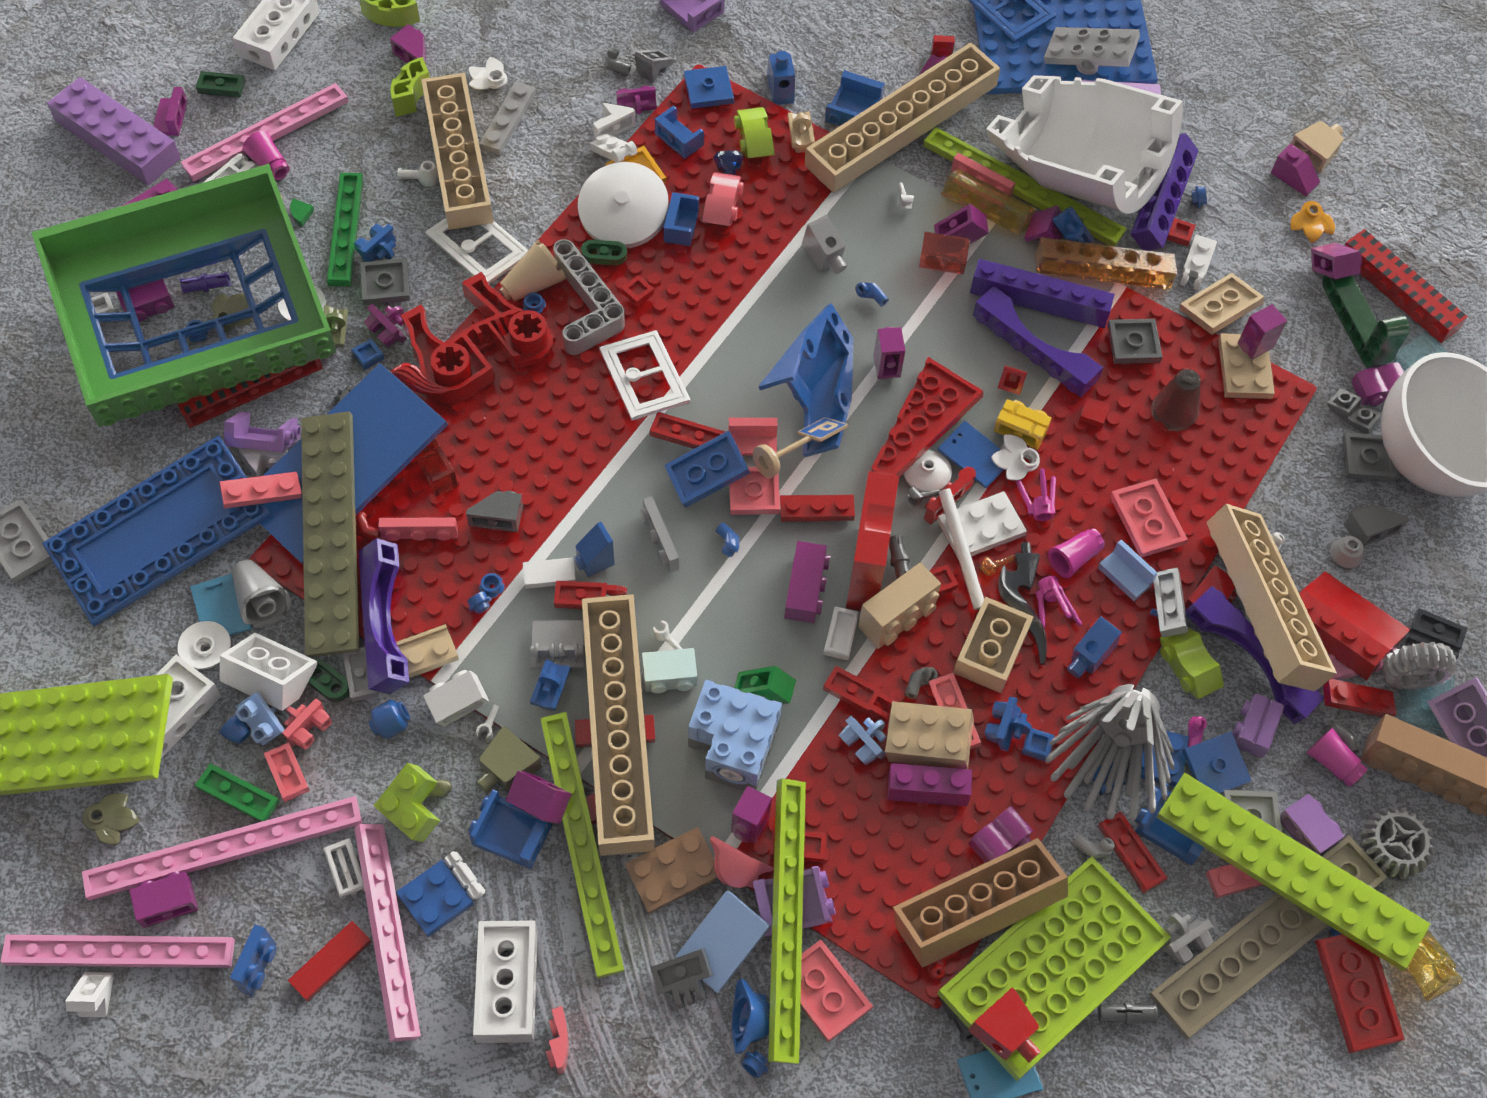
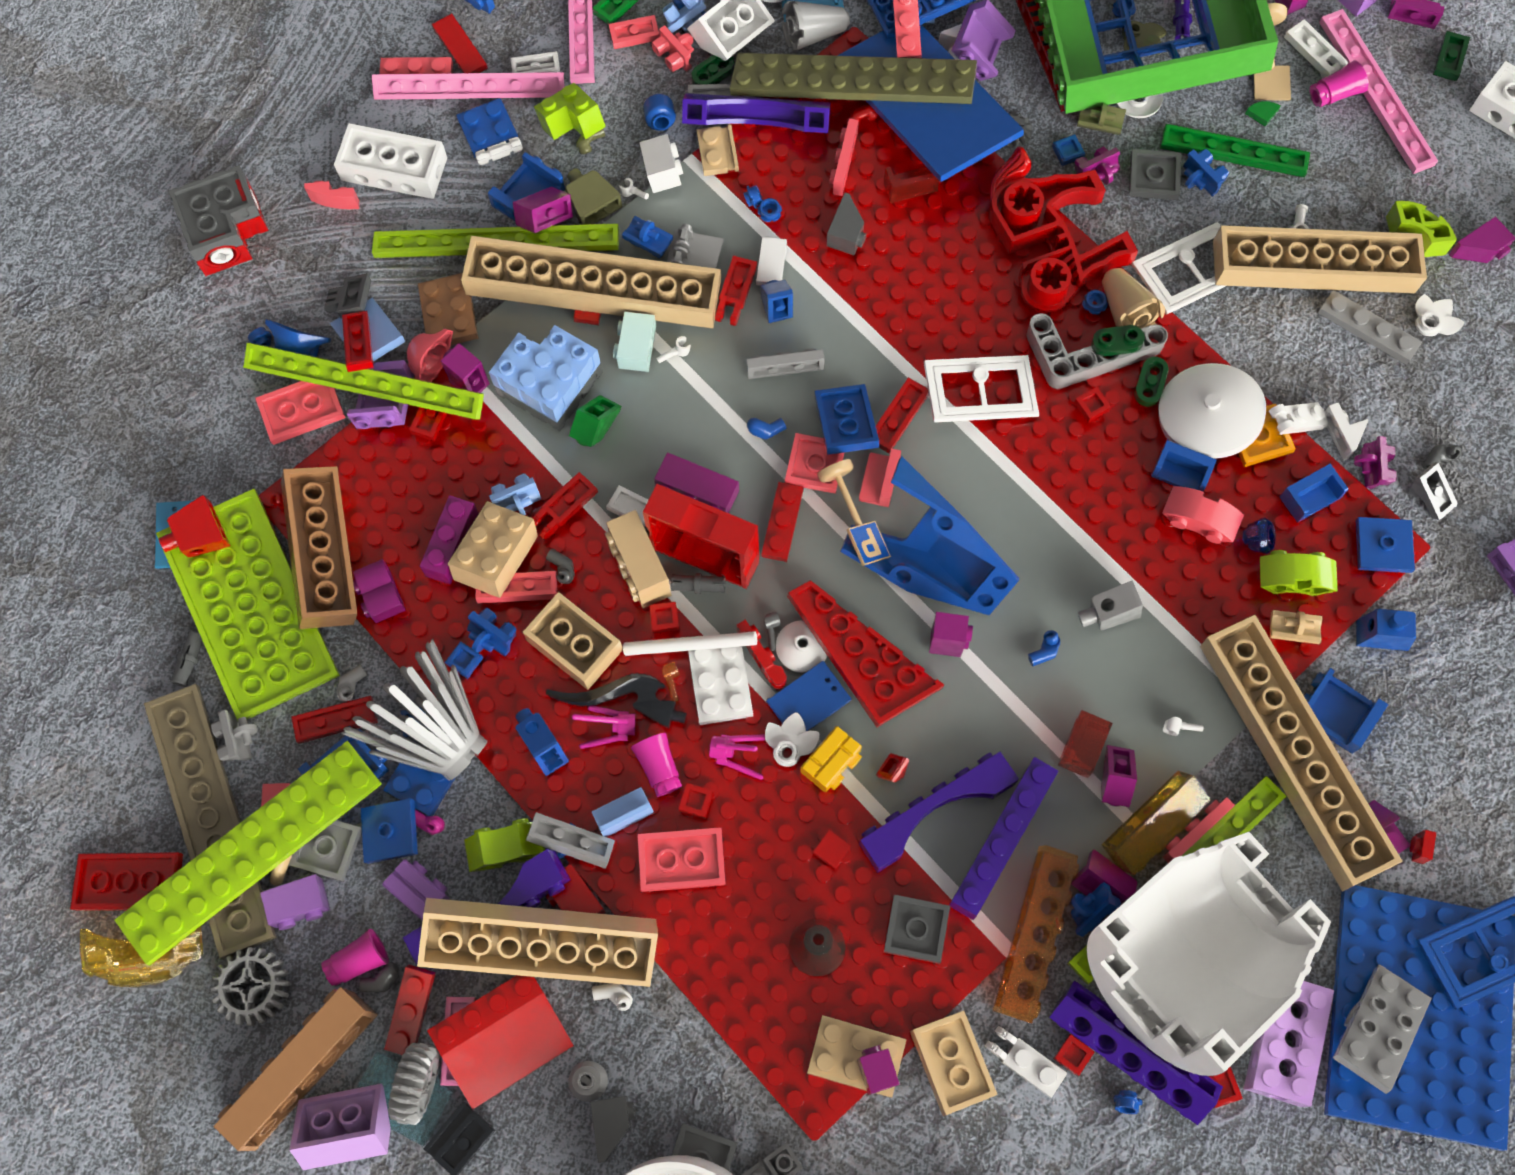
camera: 110 degrees right, 10 degrees up
none -> red tile [342,311,374,372]
none -> coral plate [379,57,453,74]
none -> red plate [678,783,713,819]
none -> dark green plate [1091,325,1145,356]

